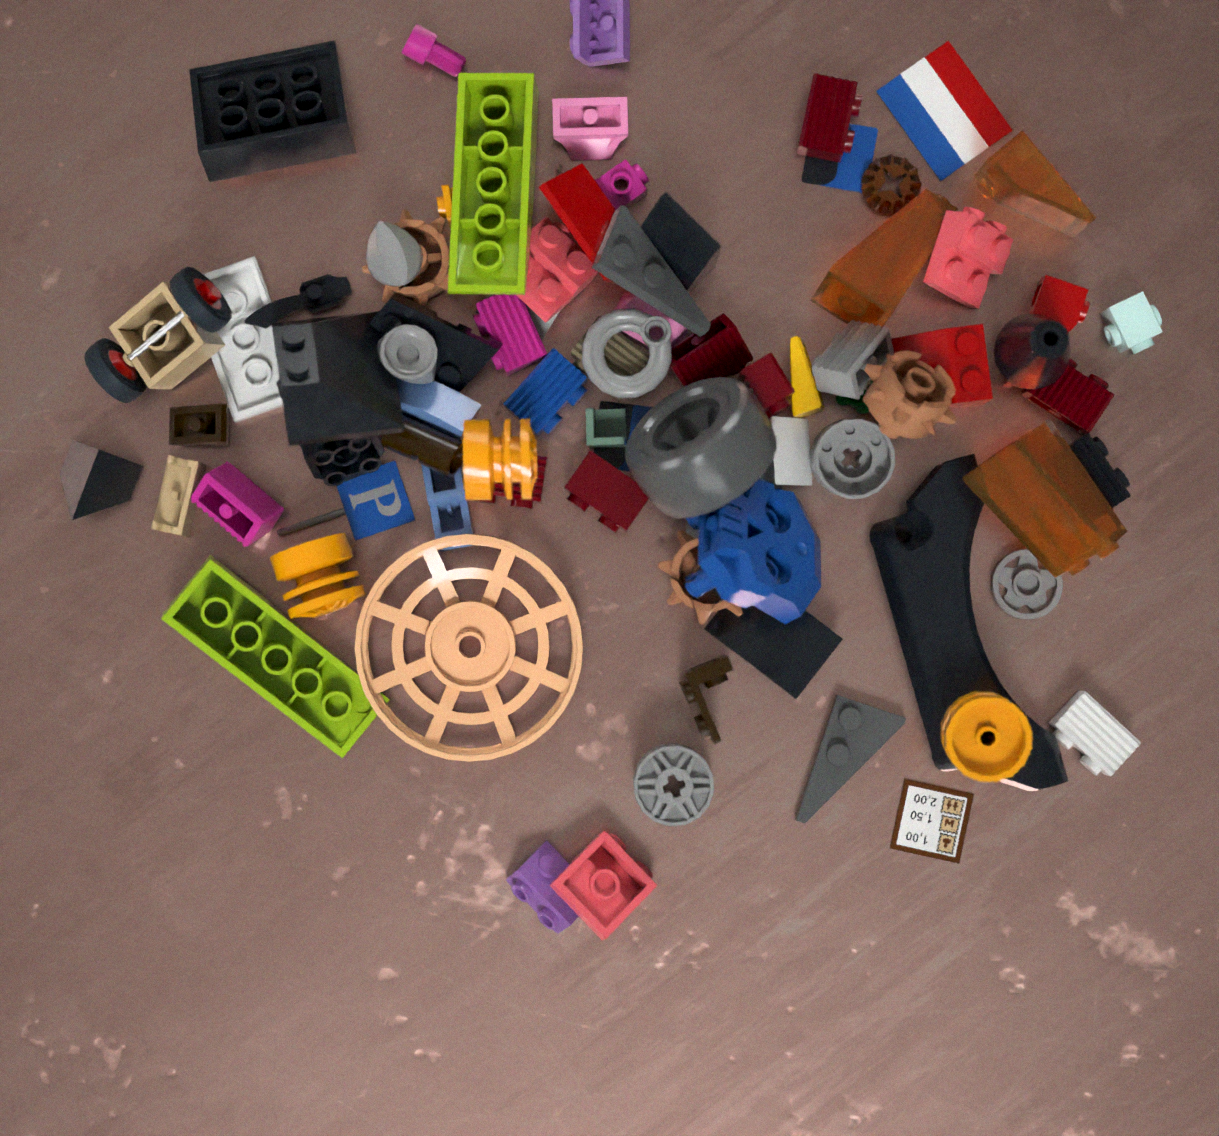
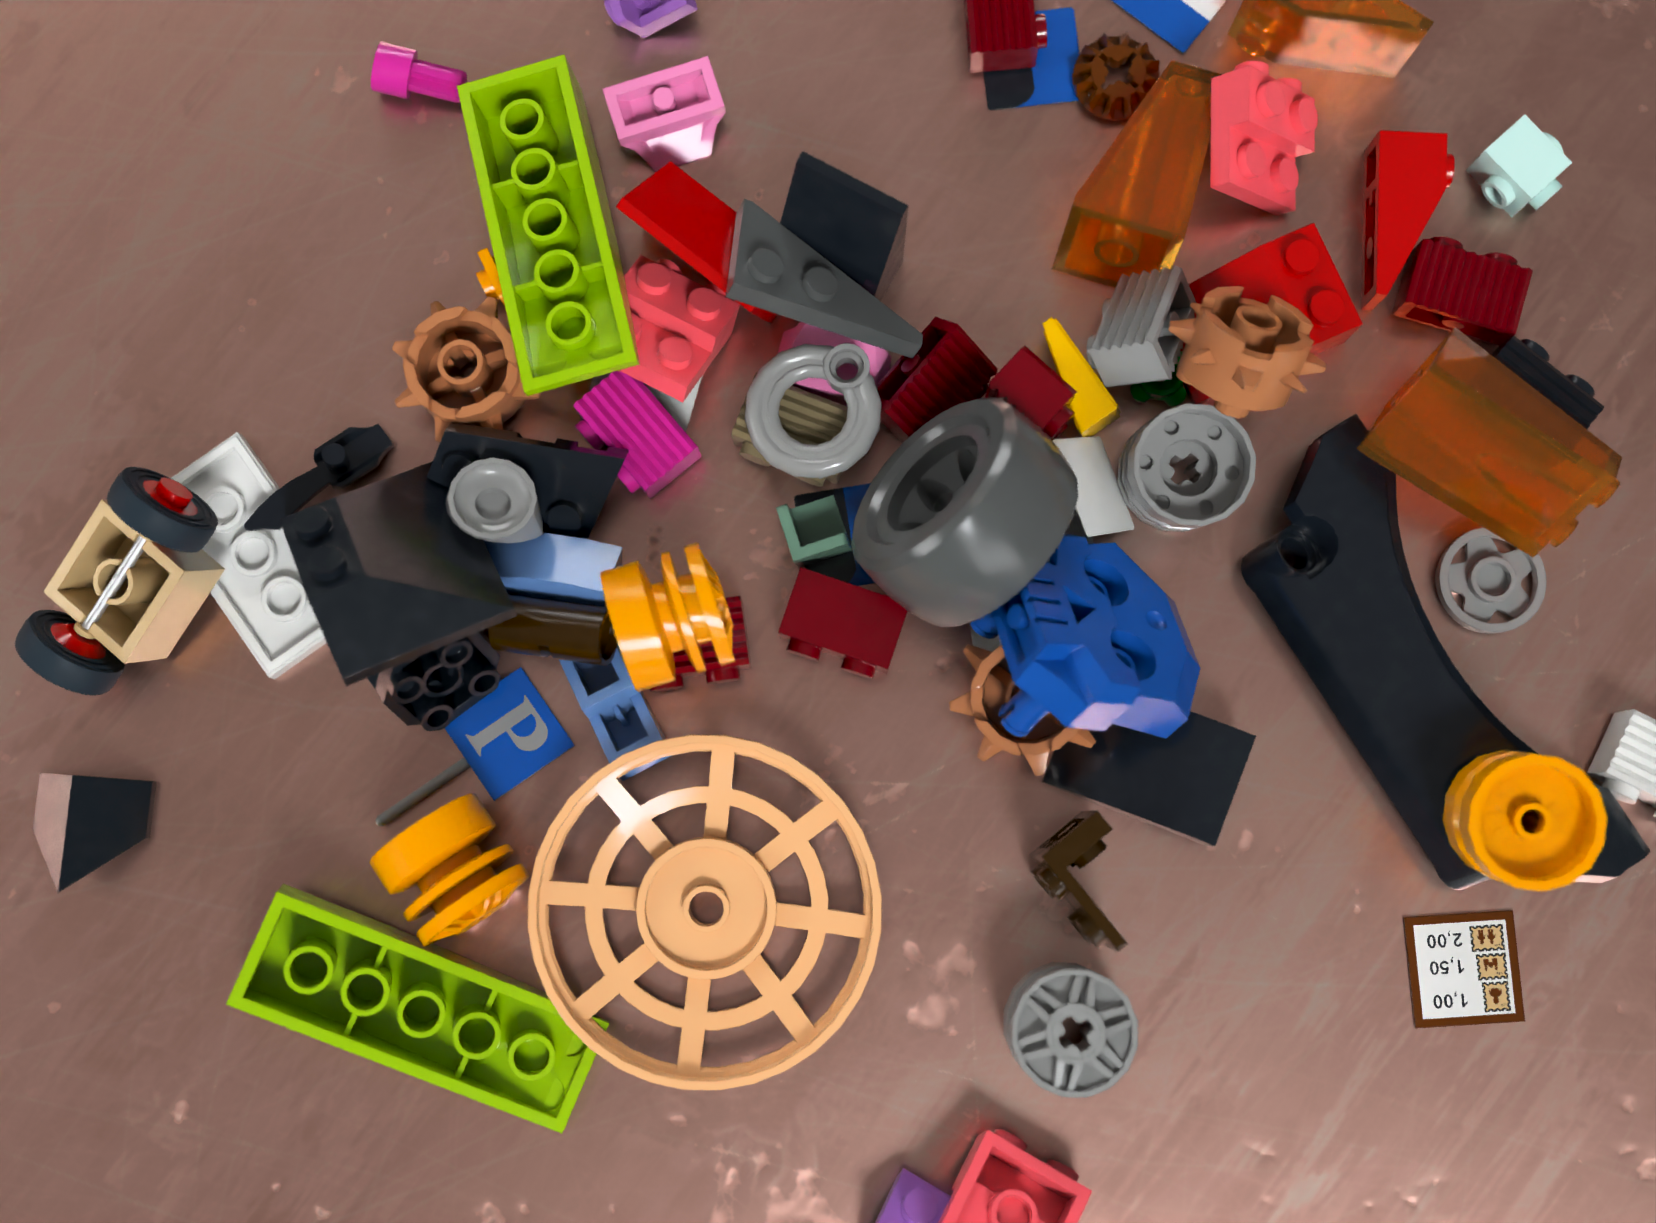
camera: 10 degrees left, 5 degrees down
tan hinge [151,455,206,537] -> none
dark brown slope [169,403,230,447] -> none
black slope [189,40,357,182] -> none
dark pink brick [191,461,284,547] -> none
light grey piece [366,221,423,287] -> none
blue brick [503,348,588,436] -> none
dark pink brick [594,159,649,209] -> none
dark grey wing [795,695,906,823] -> none
black cone [993,314,1071,390] -> none

